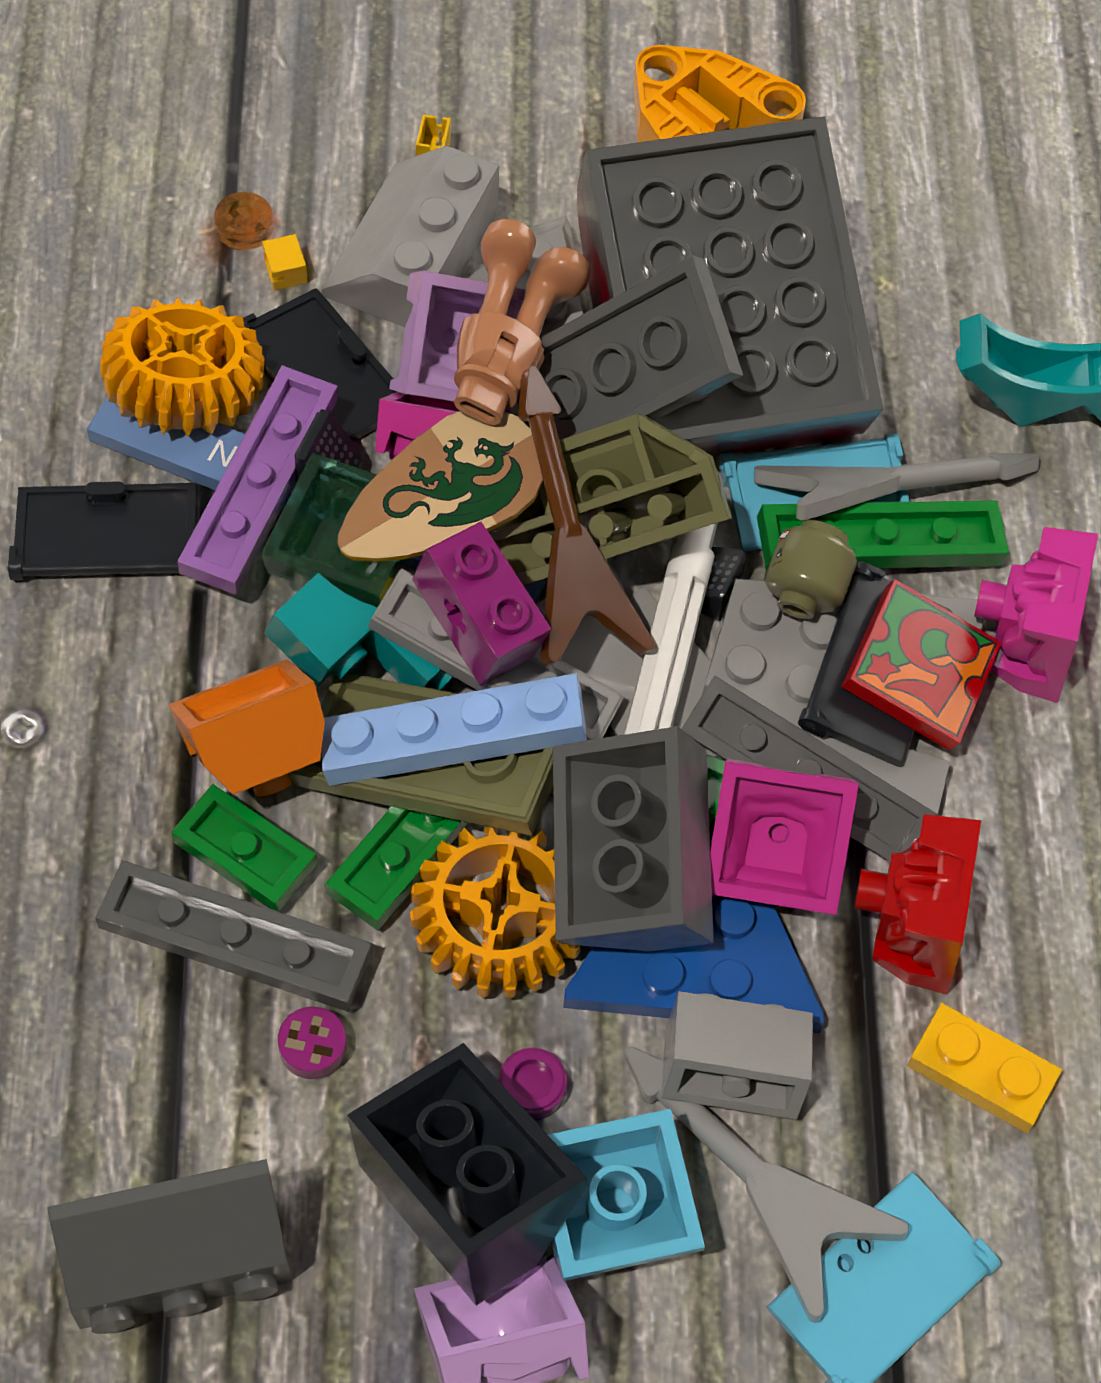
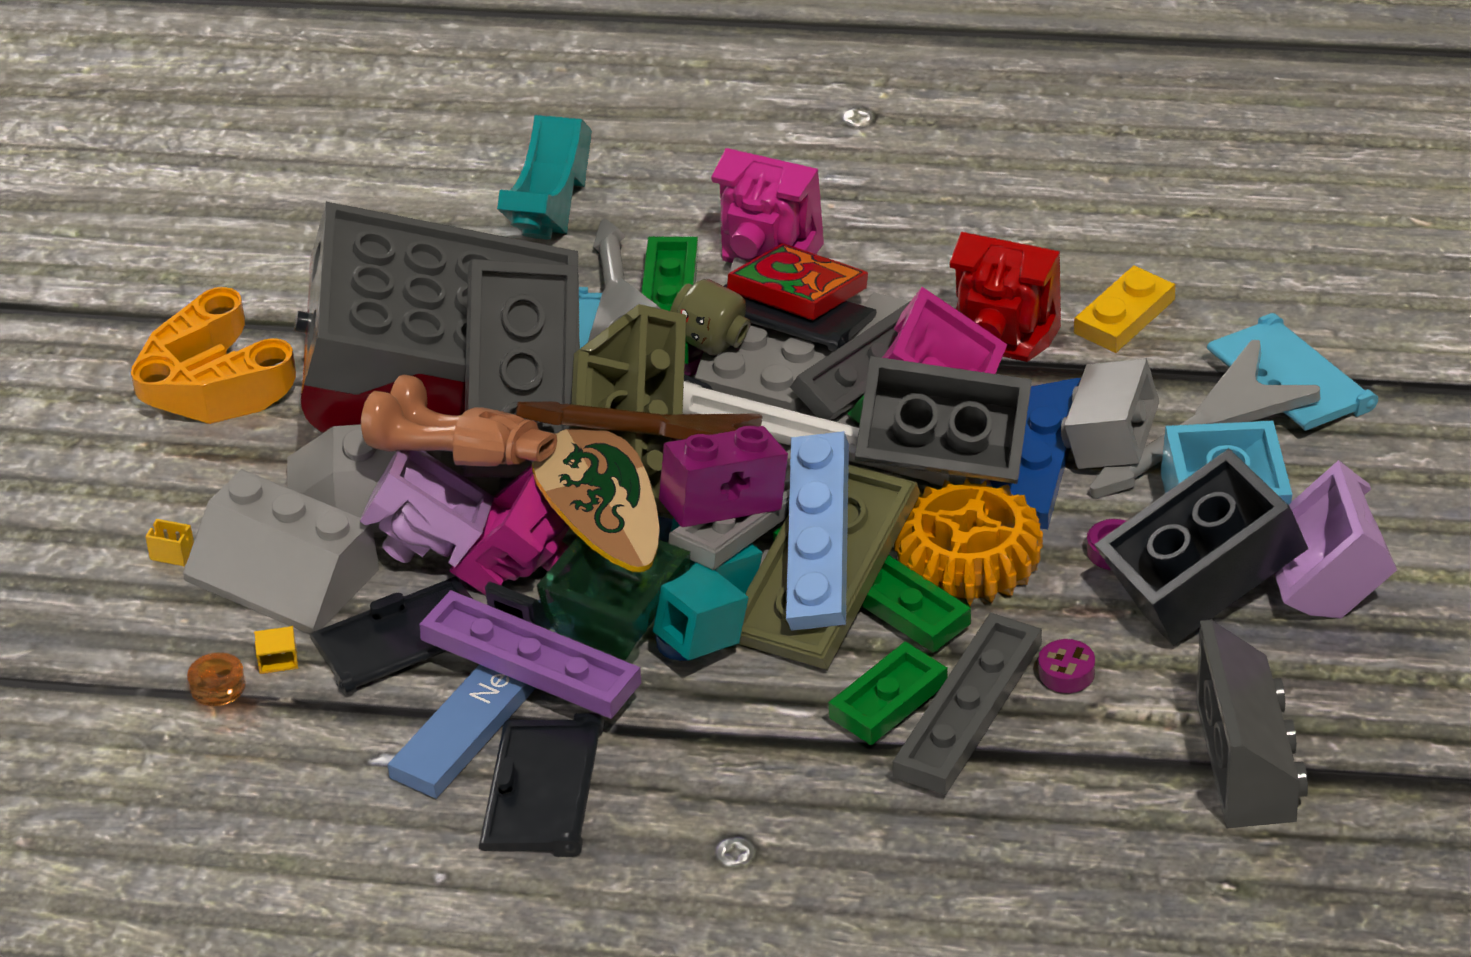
camera: 75 degrees left, 20 degrees down
light orange gear [100,297,265,437] -> none
orange brick [168,659,325,797] -> none

